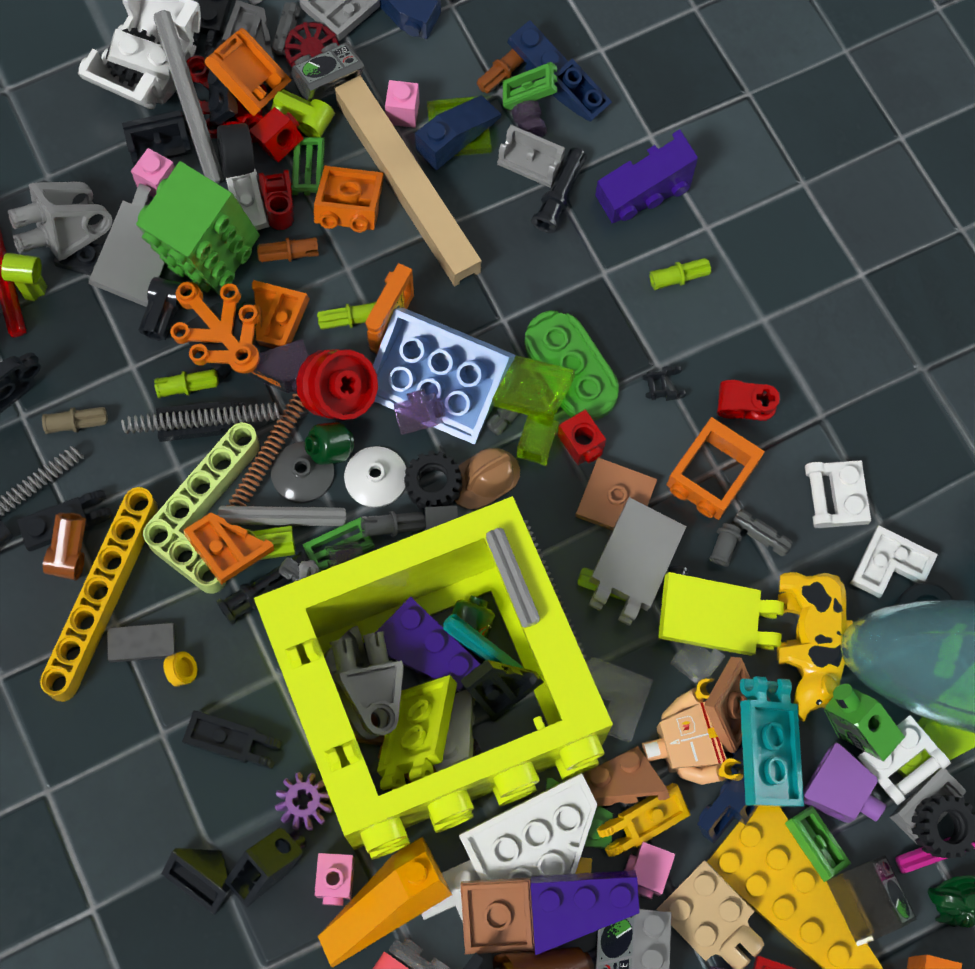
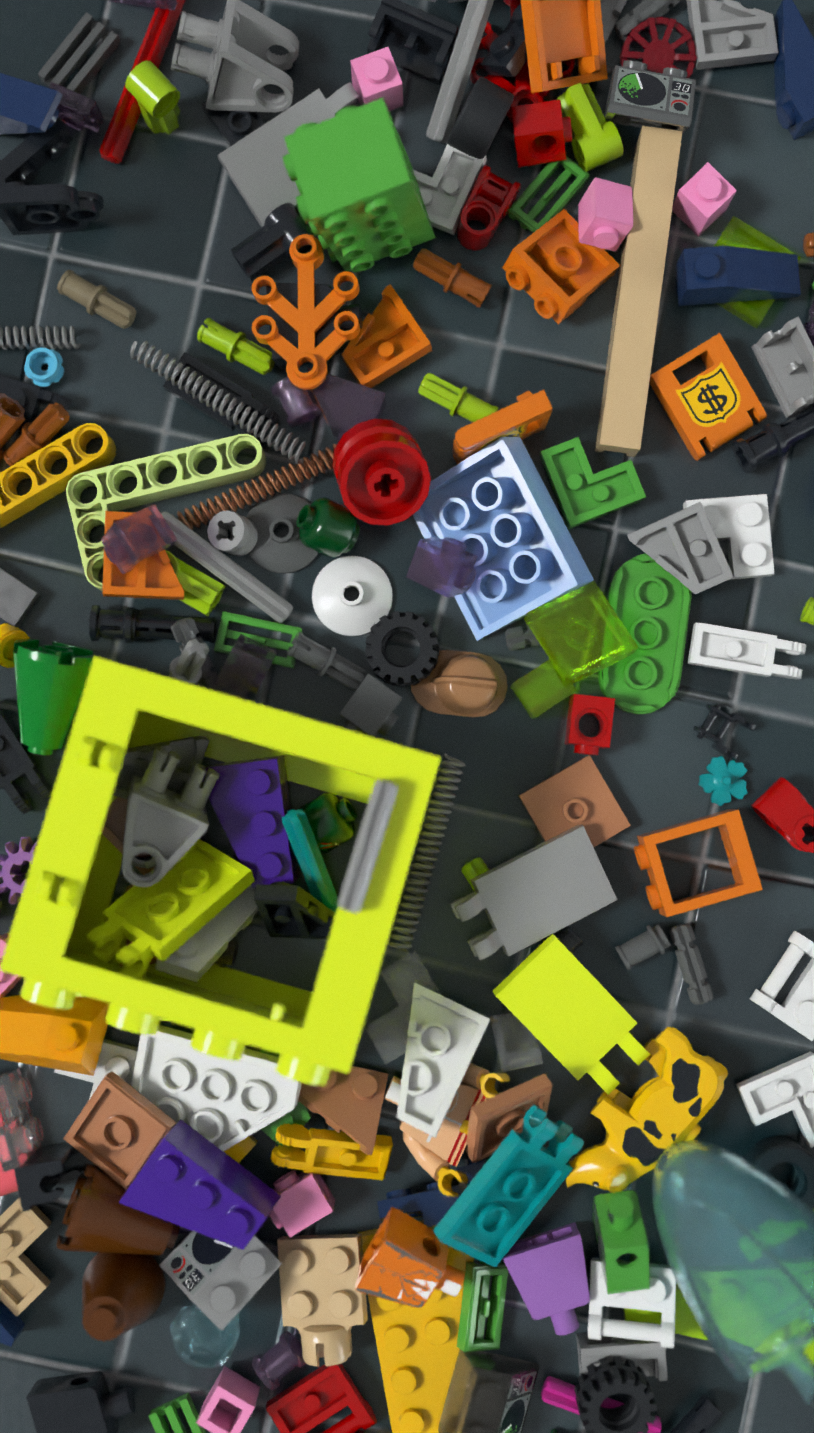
camera: 45 degrees right, 15 degrees up
none -> dark orange axle [3,403,70,466]
none -> green cone [13,639,98,755]
none -> medium azure plate [24,348,64,387]
none -> bracket [101,504,178,574]
none -> light grey wheel [207,510,258,556]
none -> clear purple bush [271,377,321,427]
none -> orange torso [355,1207,464,1308]
none -> white wing [396,982,490,1138]
none -> bright green plate [539,437,646,529]
none -> bright pink brick [578,177,633,252]
none -> light grey wing [627,501,734,594]
none -> orange container [649,333,767,461]
none -> white plate [683,494,774,580]
none -> white hinge [687,622,806,679]
none -> teal plant [698,756,748,806]

